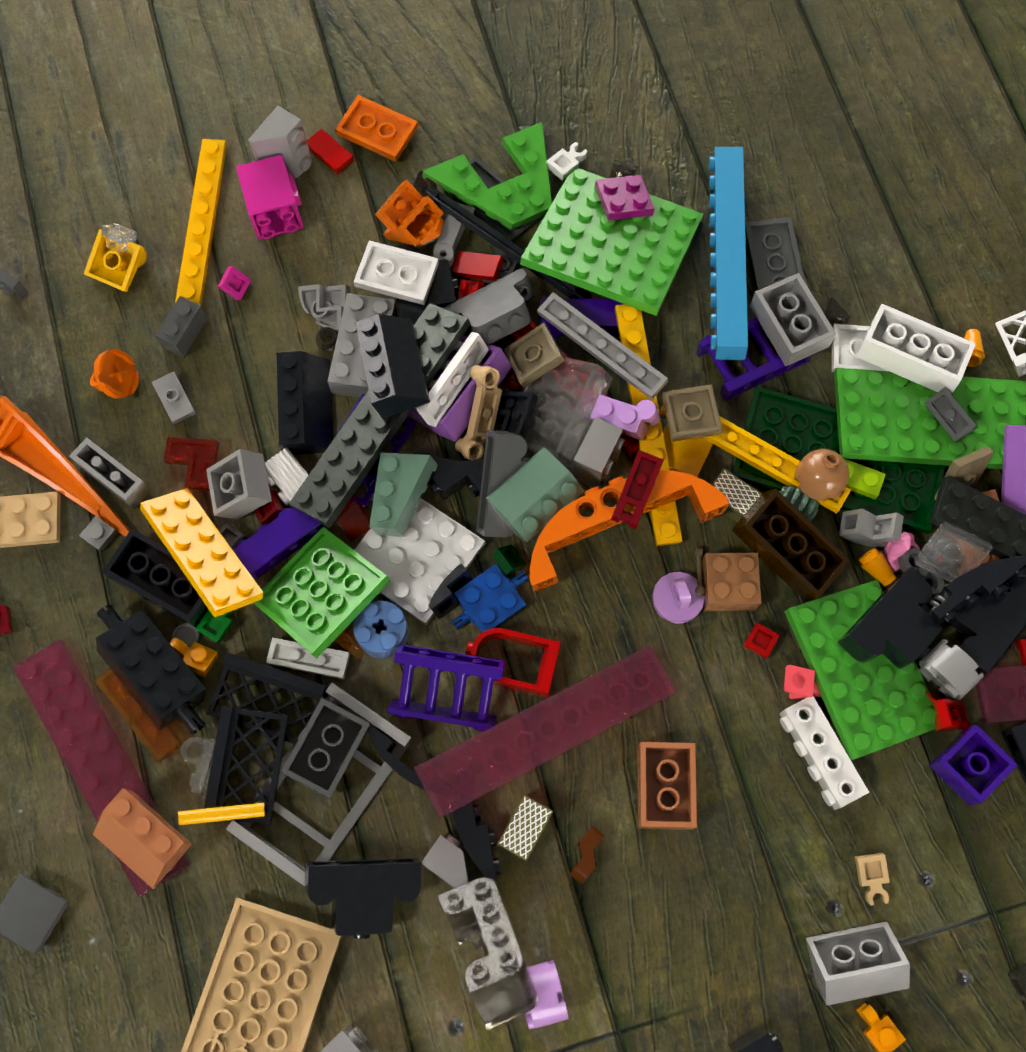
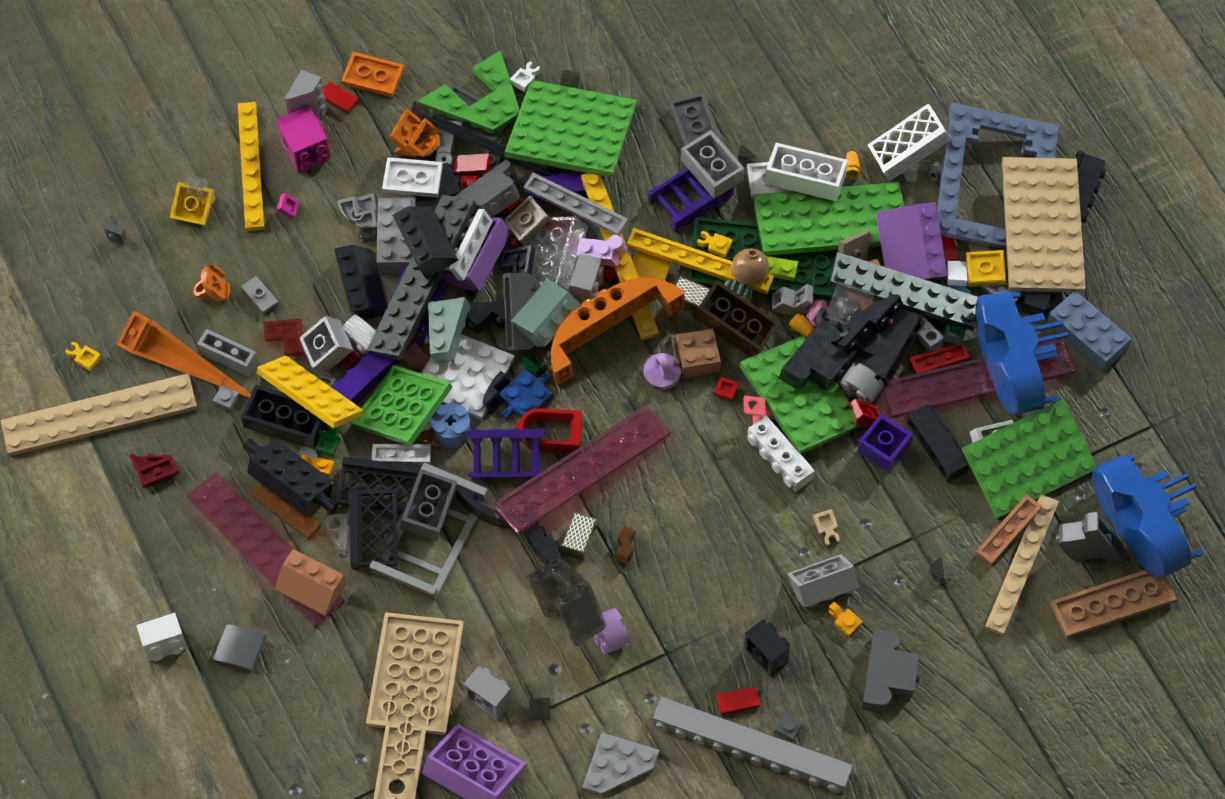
camera: 10 degrees left, 10 degrees down
dark grey brick [155,296,208,358] -> none
yellow piece [178,802,265,825] -> none
black brick [305,858,422,939] -> none
light grey slope [421,835,470,897] -> none
tan plate [455,365,502,460] -> none
magenta plate [595,175,655,221] -> none
dark red plate [611,450,664,529] -> none
nougat brick [637,742,697,830] -> none
dark tan plate [661,384,723,442] -> none
dark azure brick [709,147,748,360] -> none
dark grey plate [924,387,978,443] -> none
none -> yellow plate [697,231,733,258]

